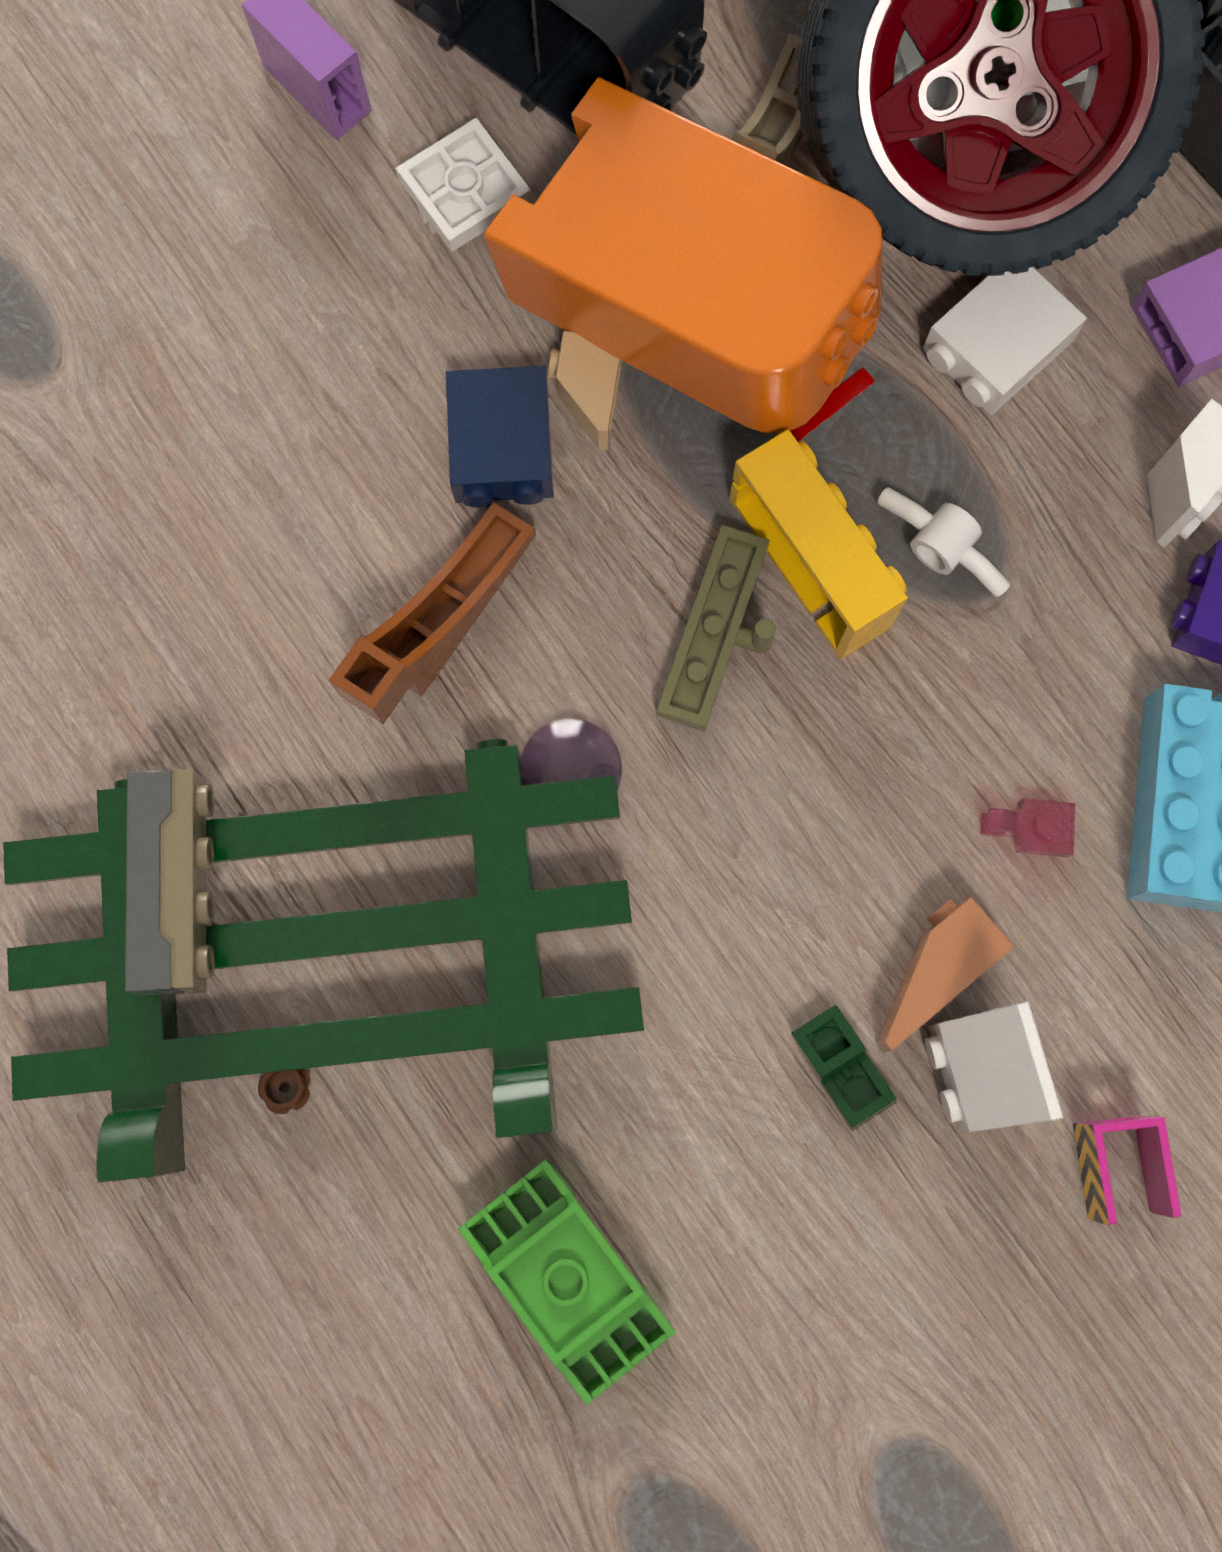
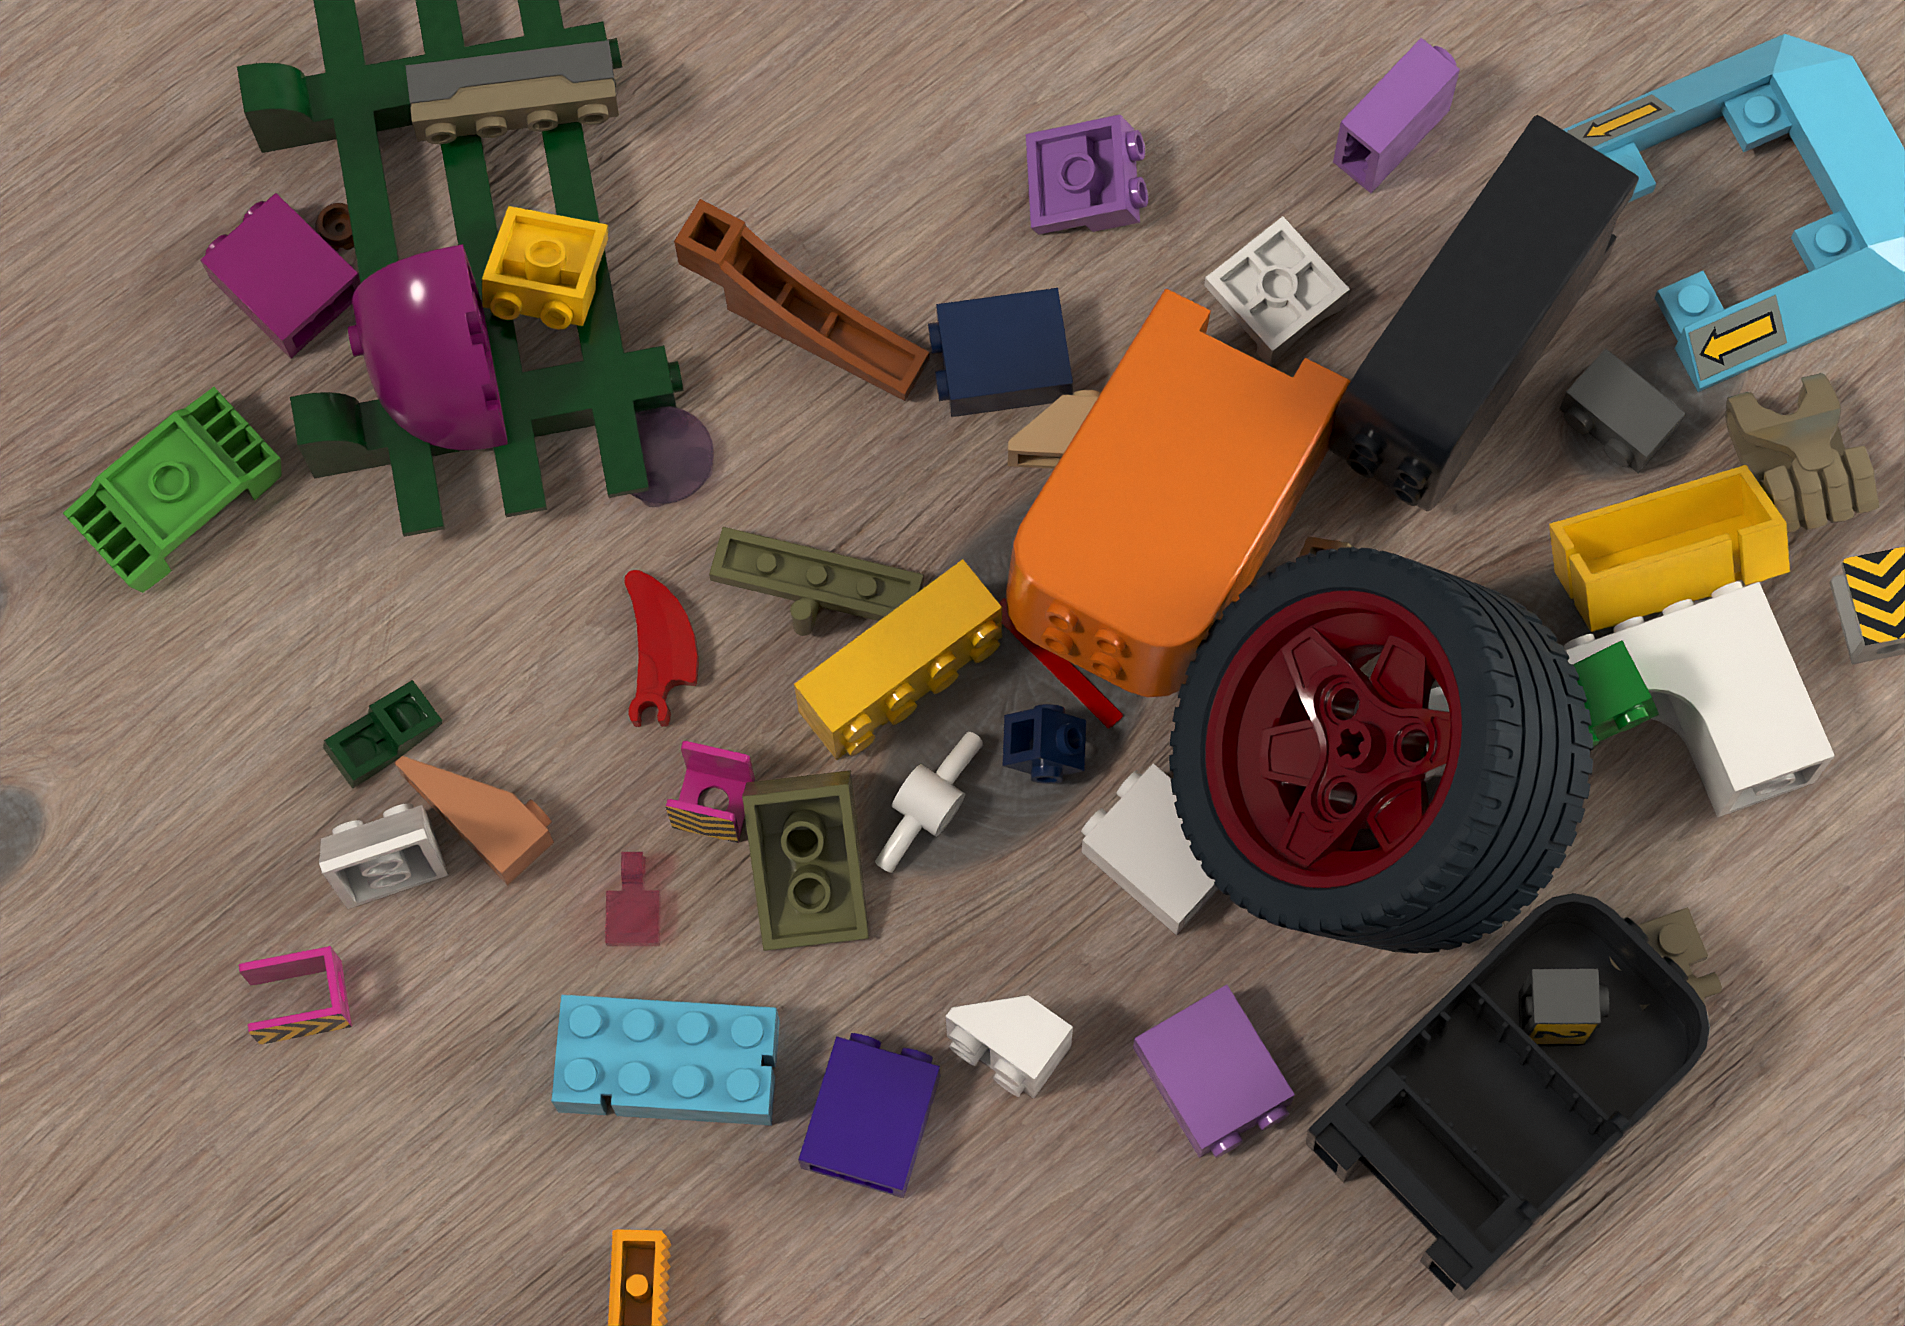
camera: 85 degrees right, 5 degrees down
none -> magenta brick [200,193,361,359]
none -> magenta brick [348,244,508,450]
none -> yellow plate [482,206,608,329]
none -> red piece [624,570,699,727]
none -> dark pink piece [666,741,755,843]
none -> olive slope [742,770,869,951]
none -> dark blue brick [1002,704,1086,784]
none -> medium lavender plate [1026,115,1148,235]

